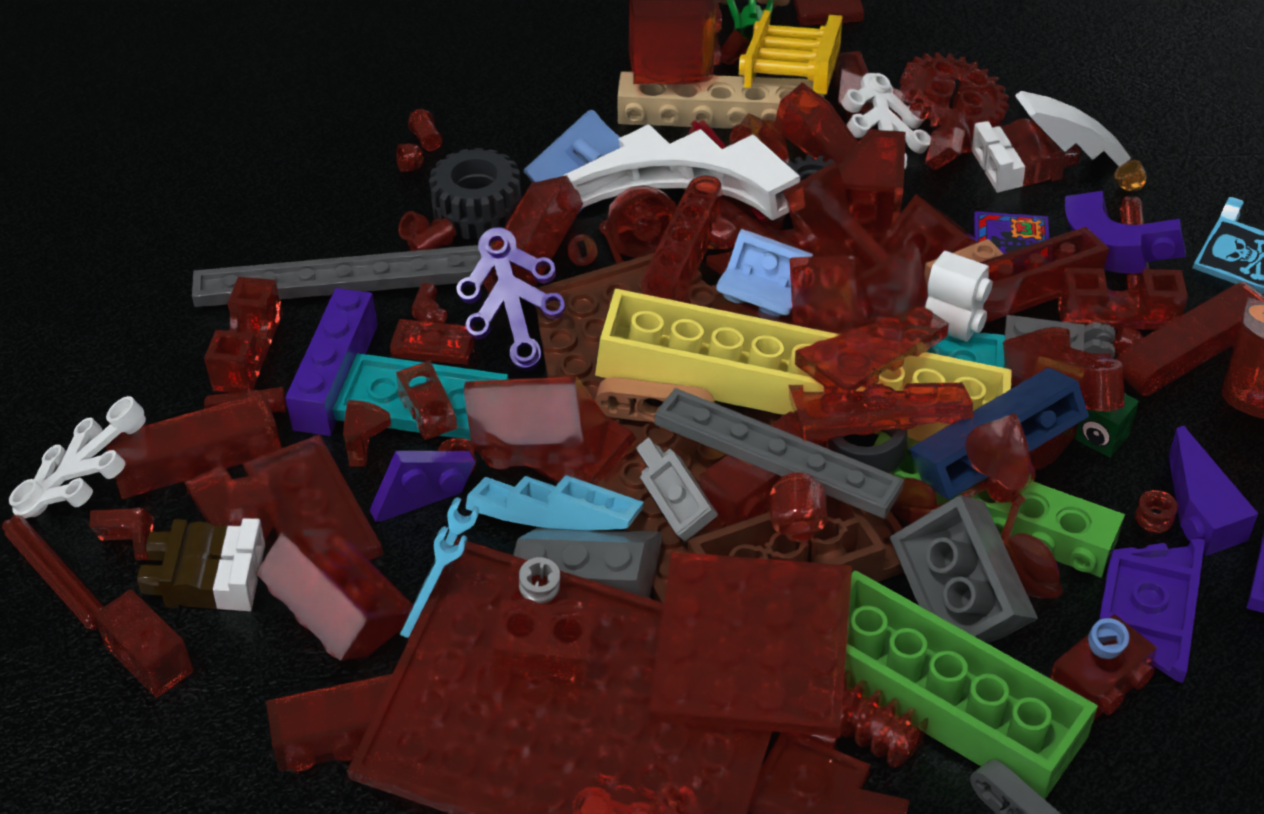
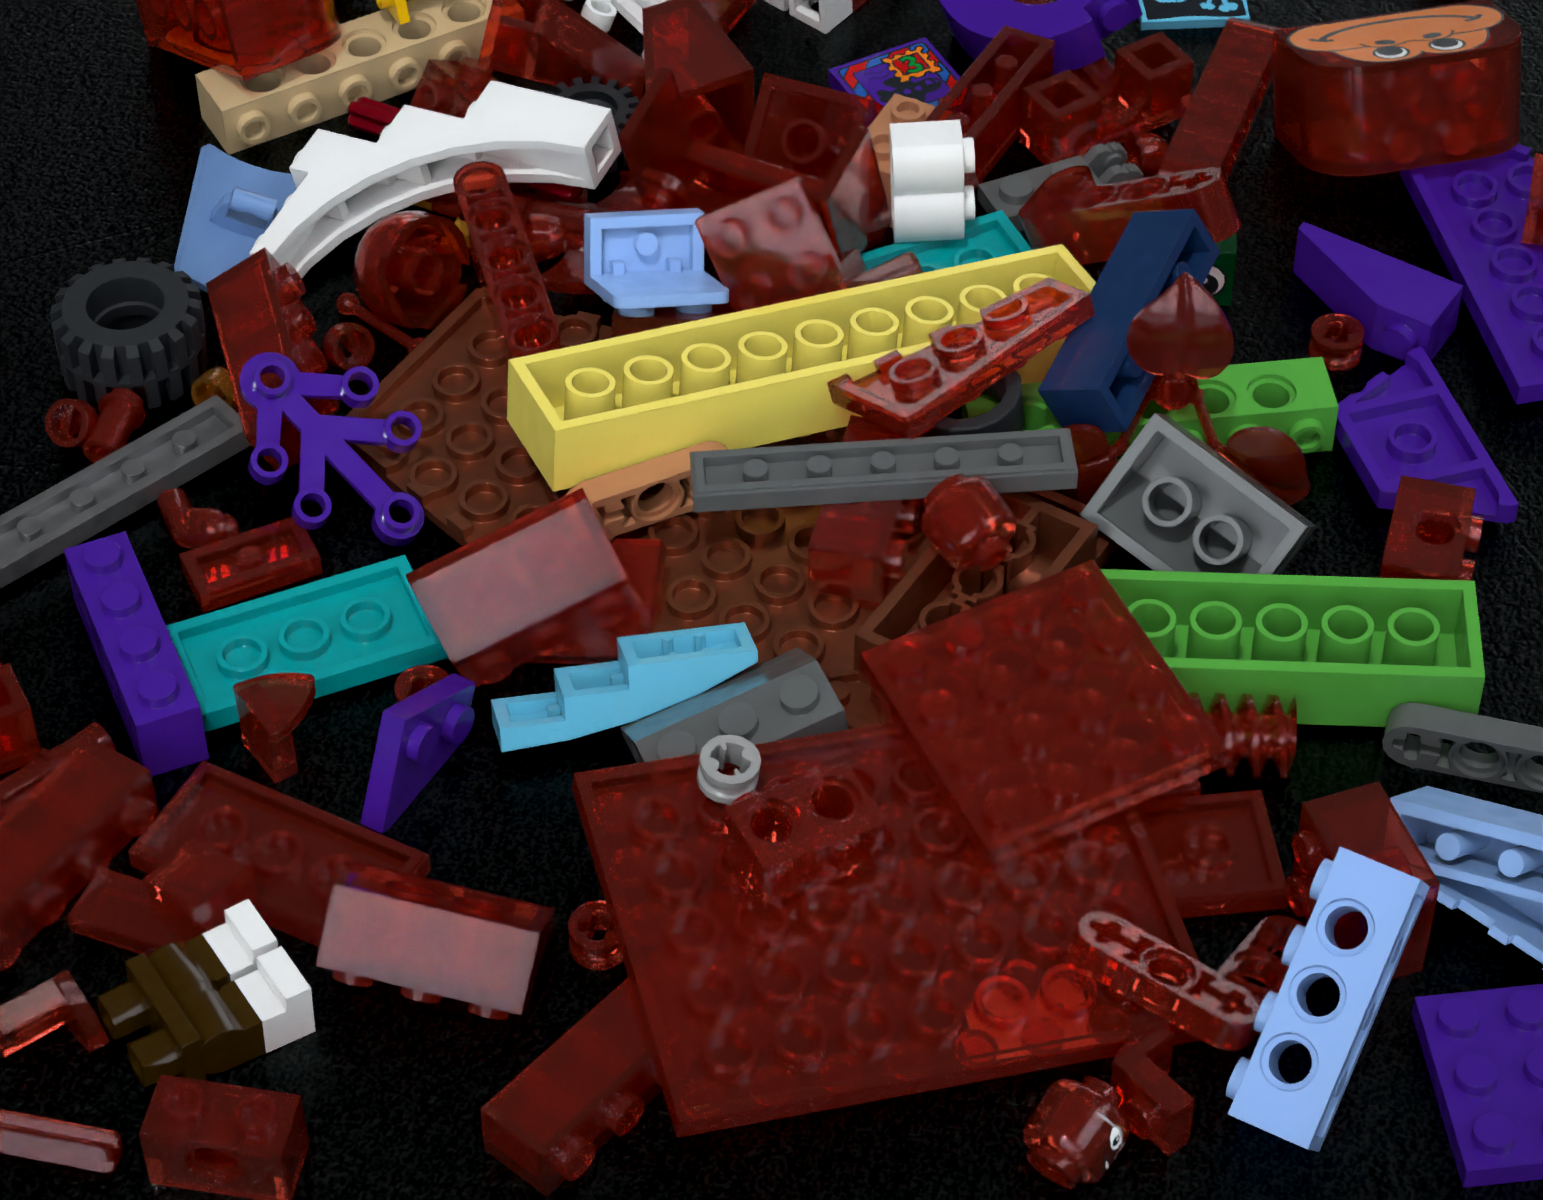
camera: 35 degrees left, 0 degrees up
clear red leg [396,360,457,440] -> none
medium azure flag [400,497,479,638] -> none
light grey hinge [636,437,718,542] -> none
clear red wing [794,306,949,403] -> none
medium blue hinge [1088,618,1129,659] -> none

